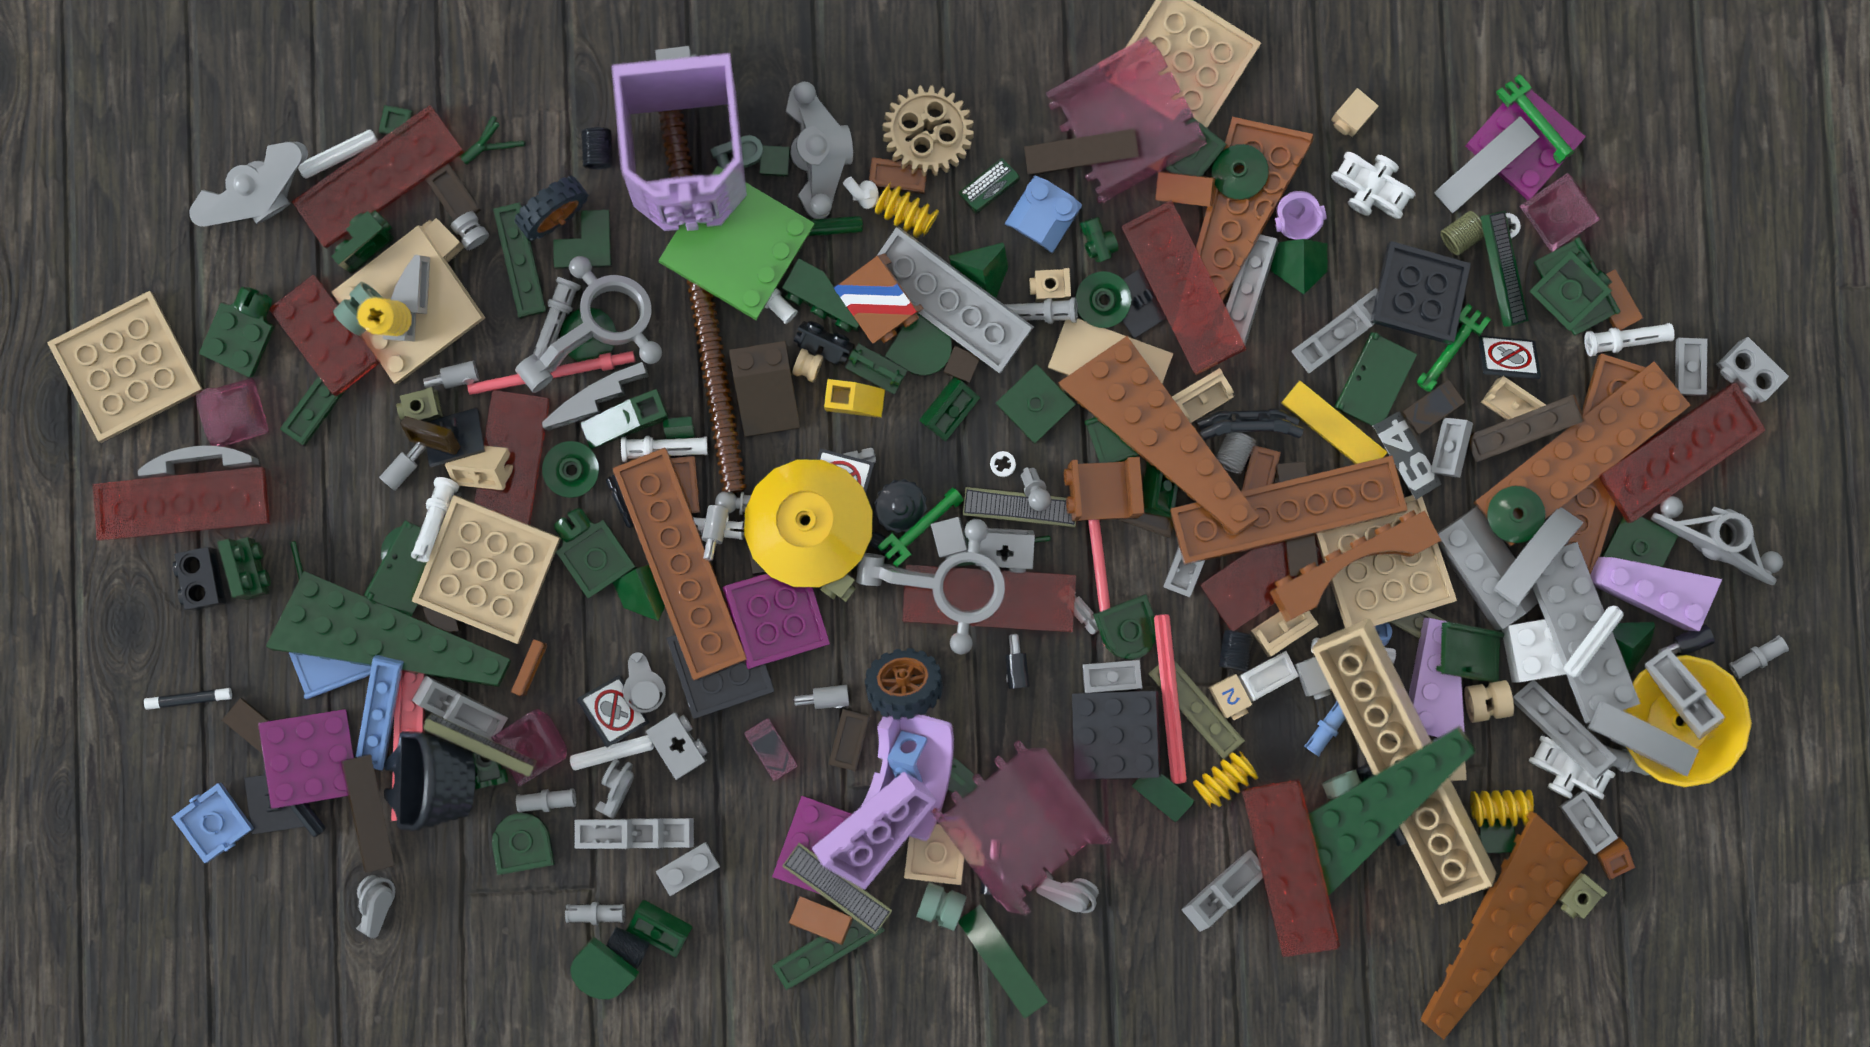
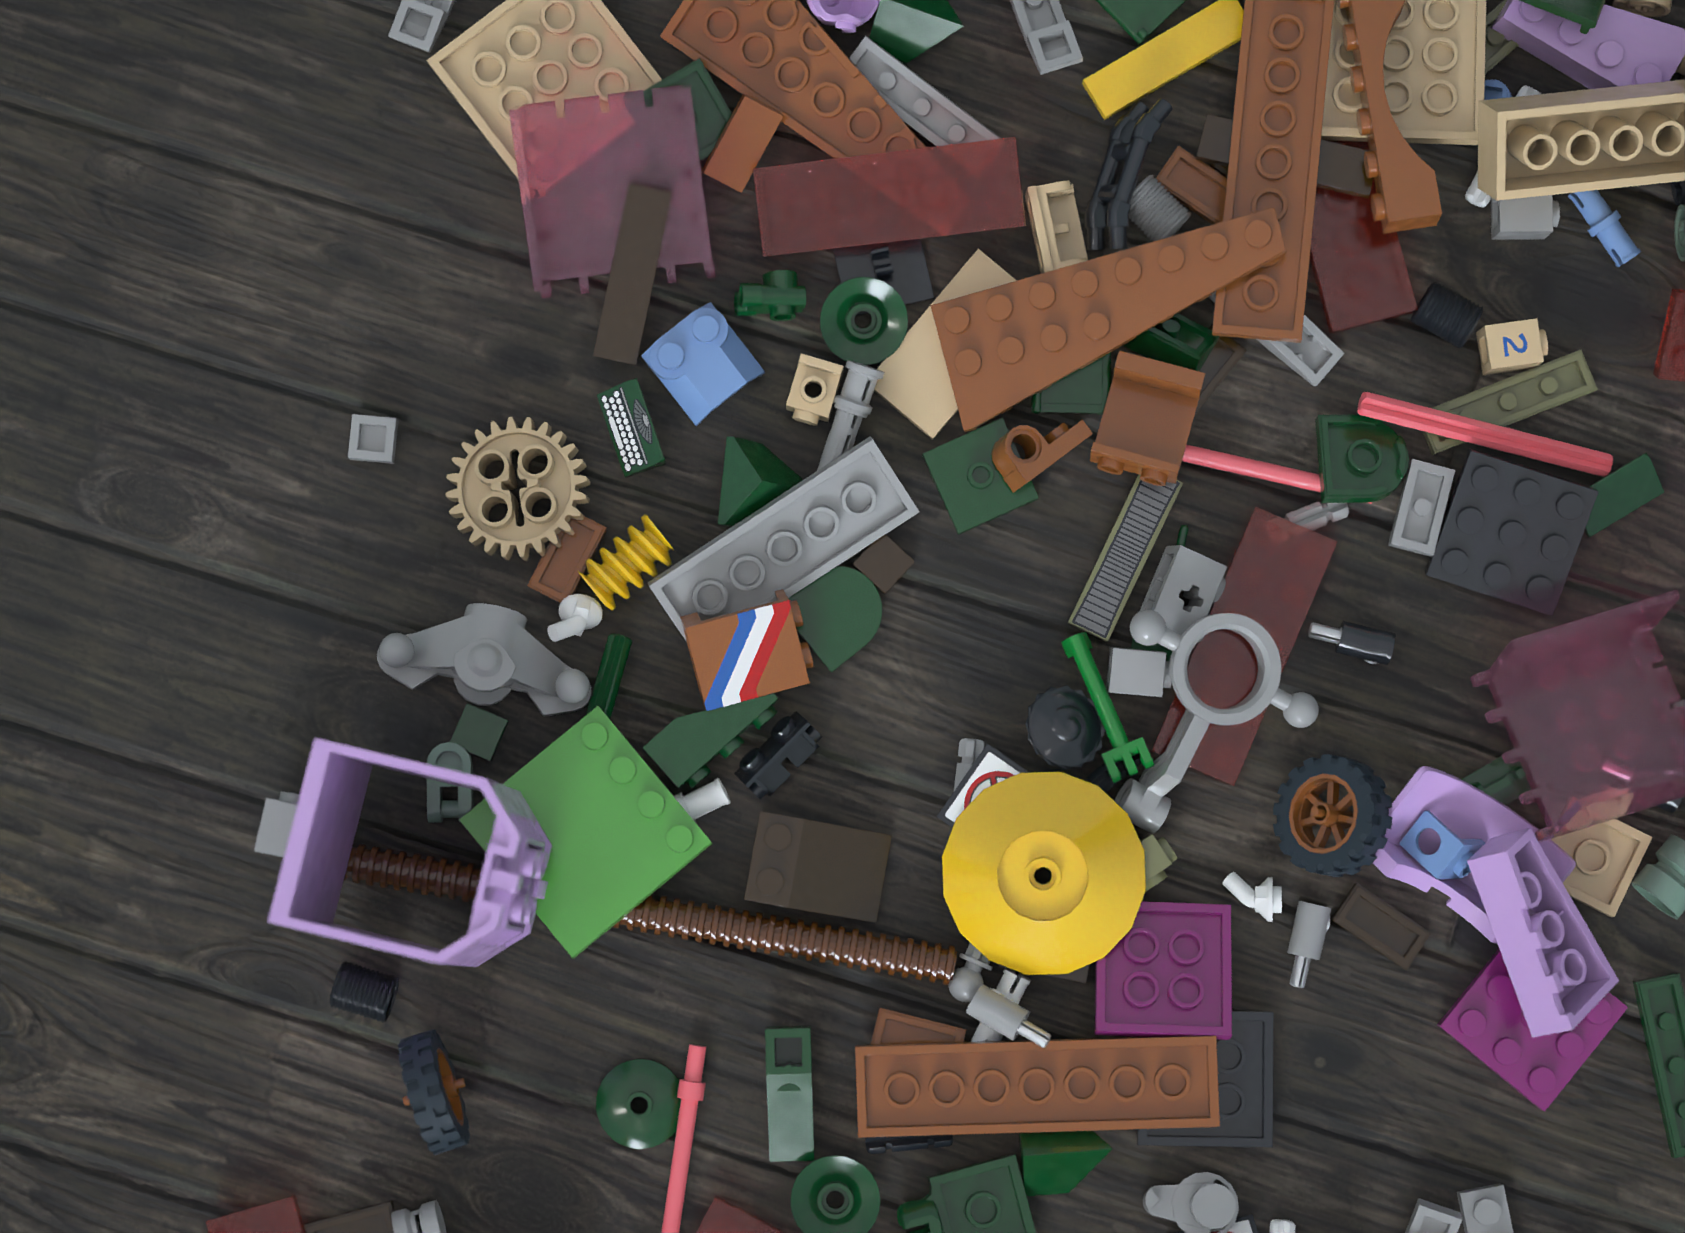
camera: 70 degrees left, 0 degrees up
dark green plant [460,116,525,165] -> none
dark green tile [493,202,547,318] -> none
light grey piece [515,256,662,393] -> none
light grey pin [533,277,581,359] -> none
light grey slope [542,362,649,431] -> none
dark green tile [553,210,611,269] -> none
white pin [621,436,708,462] -> none
light grey brick [645,713,708,780] -> none
dark green tile [663,417,695,439] -> none
clear pink tile [744,718,798,781] -> none
tile [782,842,892,934] -> none
dark orange tile [789,896,854,945] -> none
tan wheel [792,348,823,382] -> none
yellow slope [824,379,885,418] -> none
dark green hinge [845,343,908,395] -> none
dark green slope [919,377,980,442] -> none
white bush [990,451,1016,477] -> none
light grey axle [1021,467,1051,511] -> none
yellow piece [1193,751,1258,808] -> none
dark green dish [1212,144,1269,200] -> none
white tile [1238,651,1299,702] -> none
tan hinge [1251,611,1319,657] -> none
none -> light grey plate [348,414,399,464]
none -> dark orange plate [992,419,1093,493]
none -> white plate [1222,872,1282,922]

